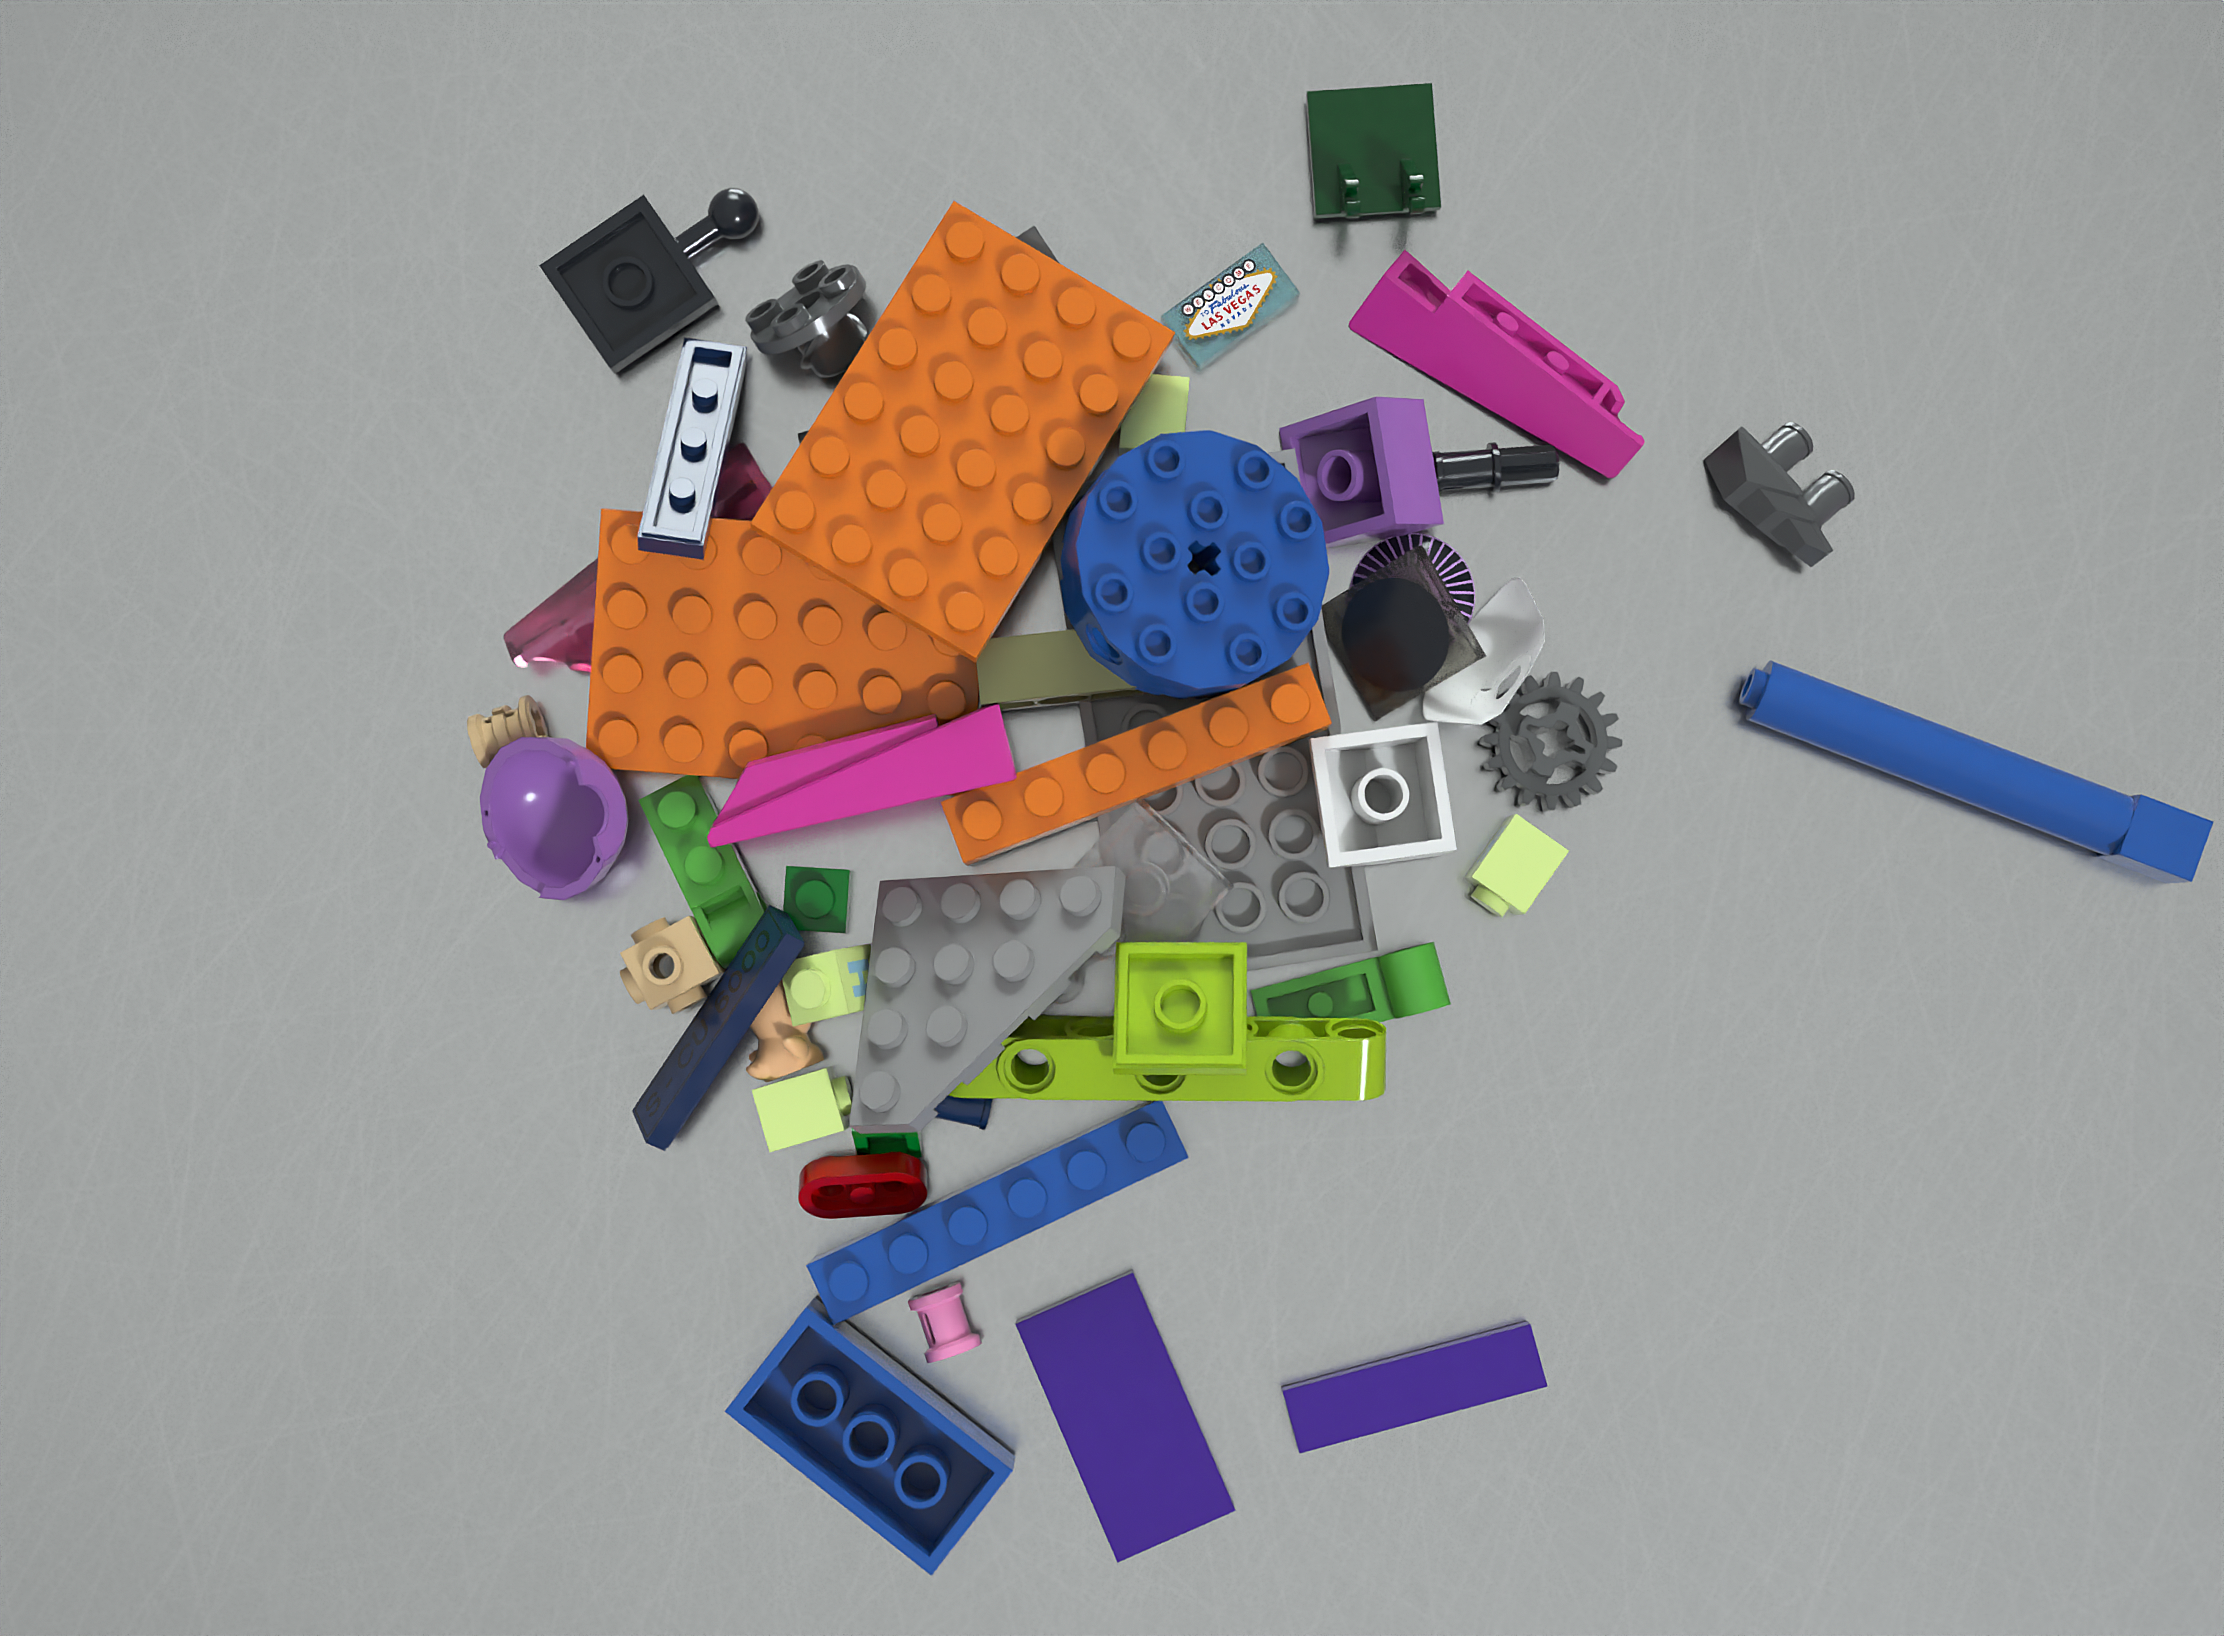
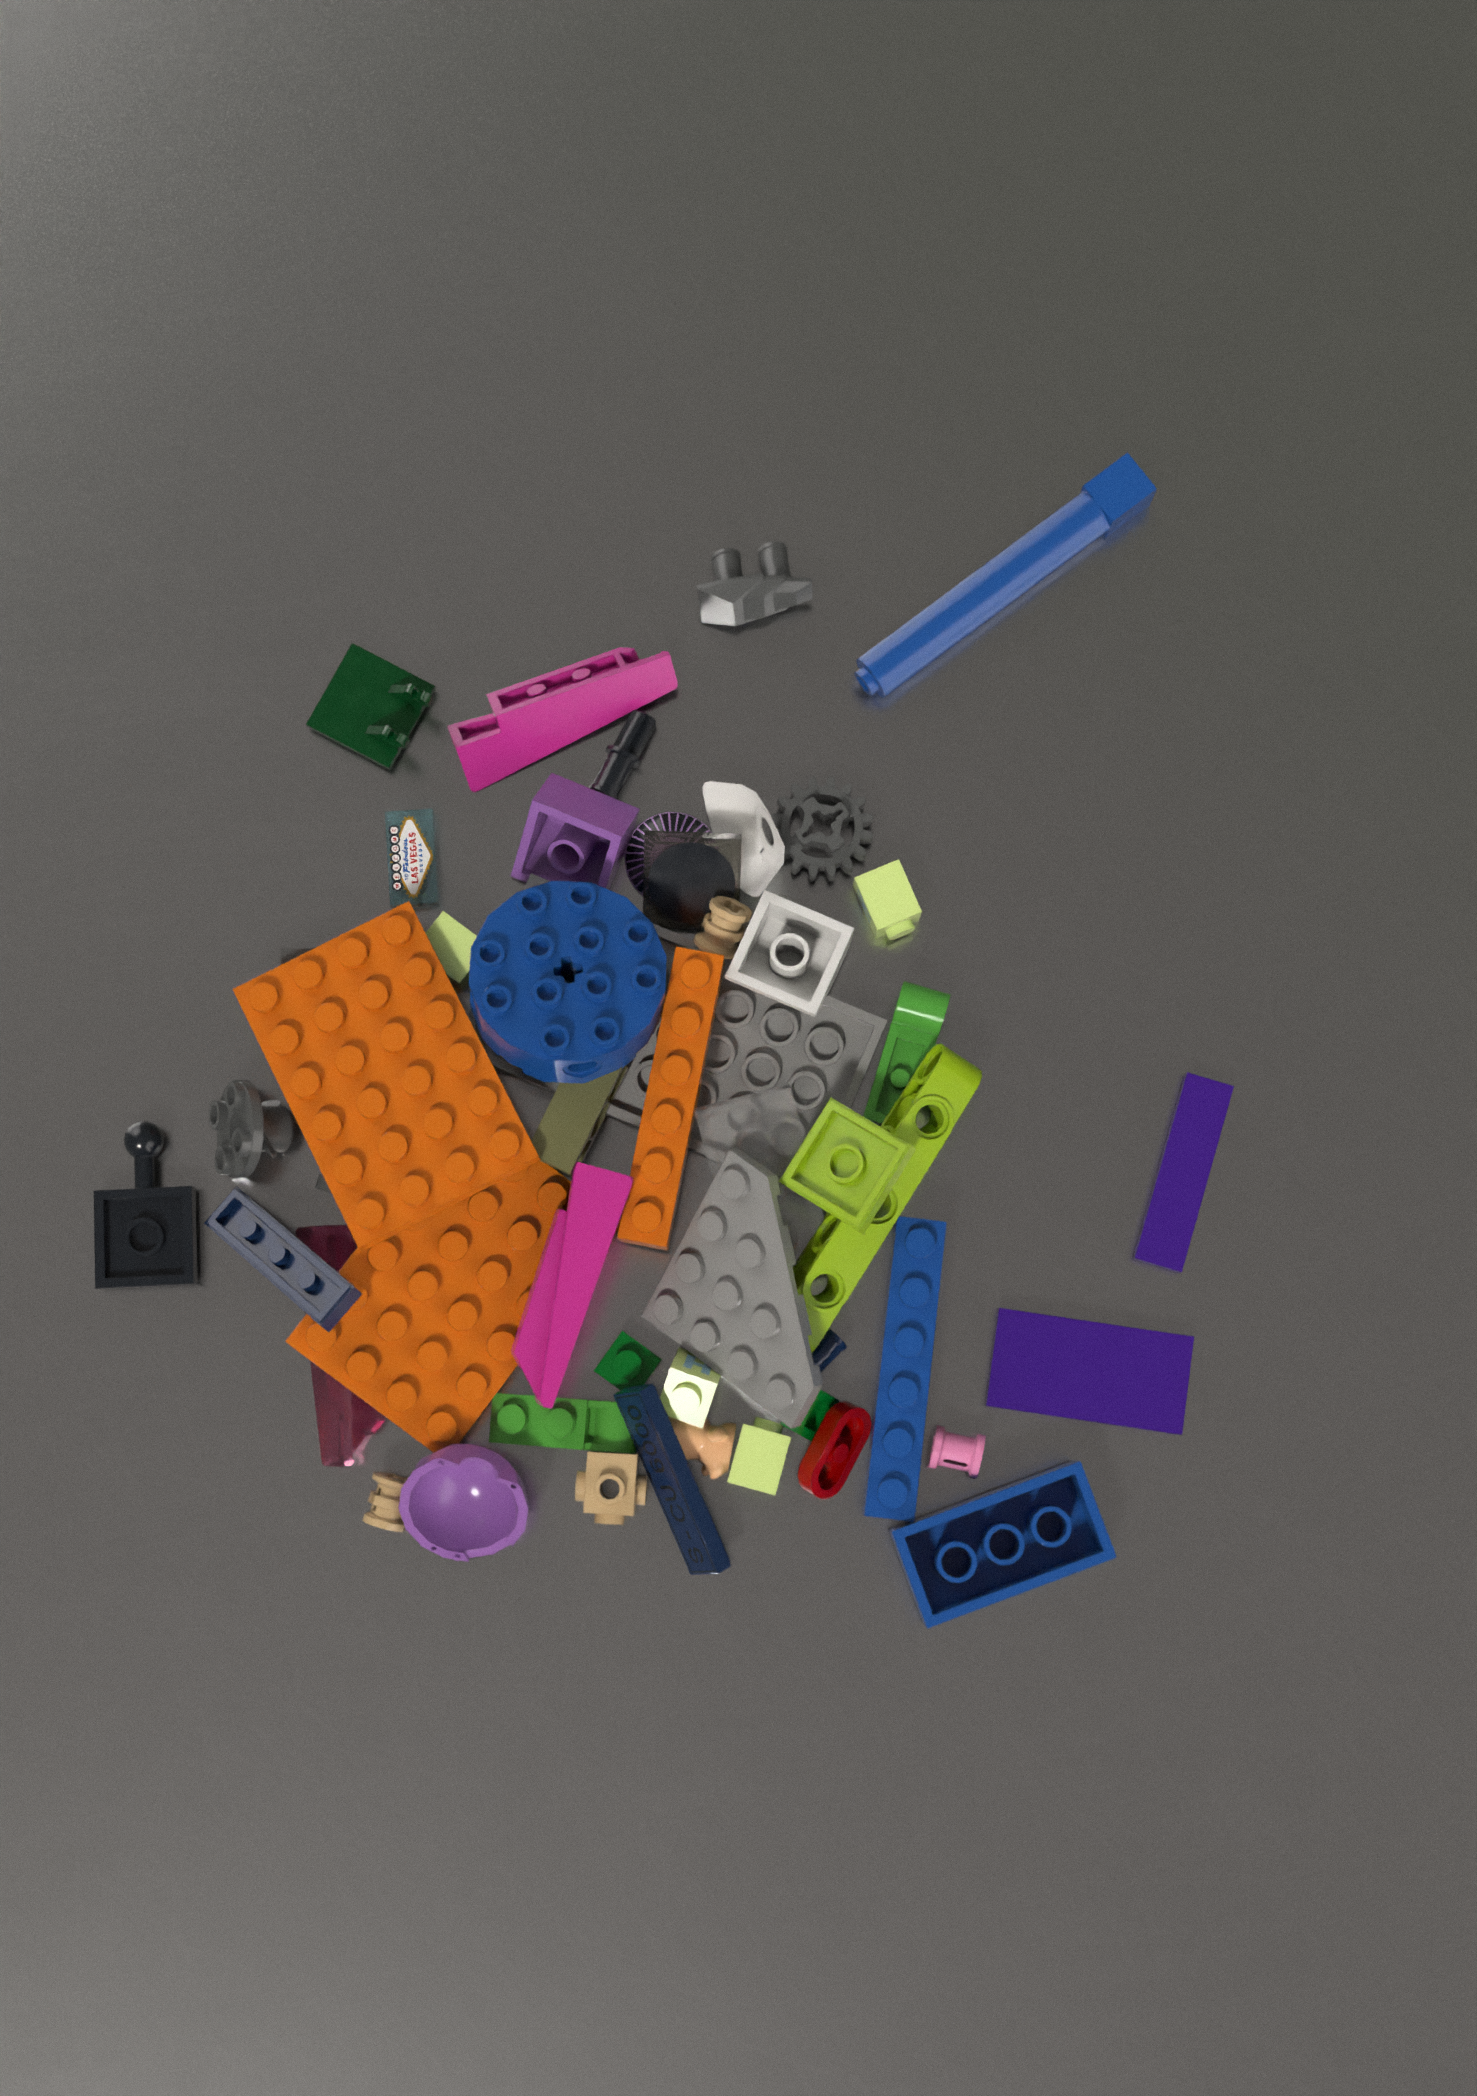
camera: 55 degrees left, 5 degrees down
none -> tan bush [693,896,752,960]

